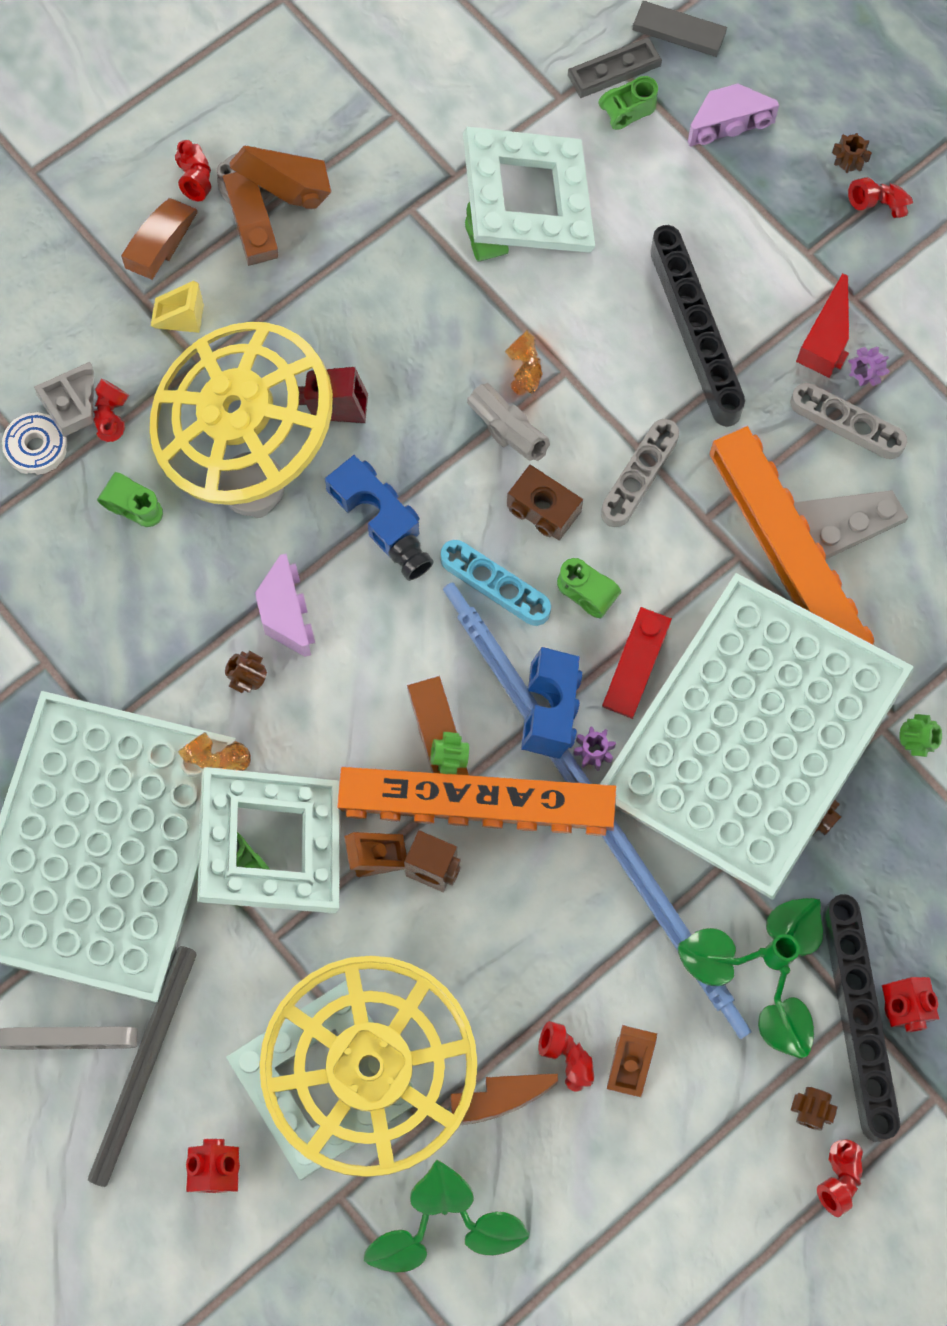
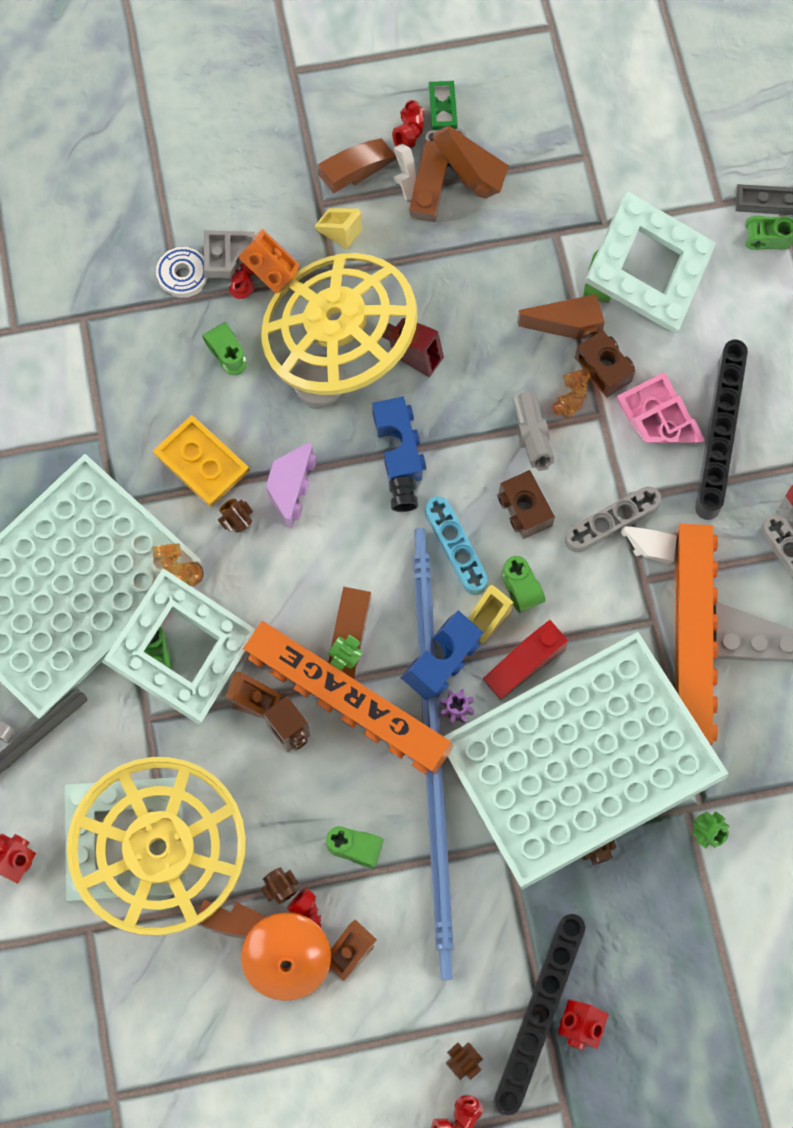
camera: 30 degrees right, 0 degrees up
green plant [364,1160,530,1273] -> none
green plant [677,898,823,1059] -> none
none -> yellow plate [153,415,250,508]
none -> orange bracket [238,229,300,293]
none -> orange dish [241,912,331,1001]
none -> reddish brown gear [261,867,298,905]
none -> bright green piece [326,826,384,868]
none -> white slope [393,144,416,201]
none -> green piece [429,81,458,131]
none -> light yellow slope [468,585,514,644]
none -> dark orange slope [517,294,605,339]
none -> reddish brown brick [575,330,635,398]
none -> bright pink slope [616,372,705,443]
none -> white slope [621,526,677,564]

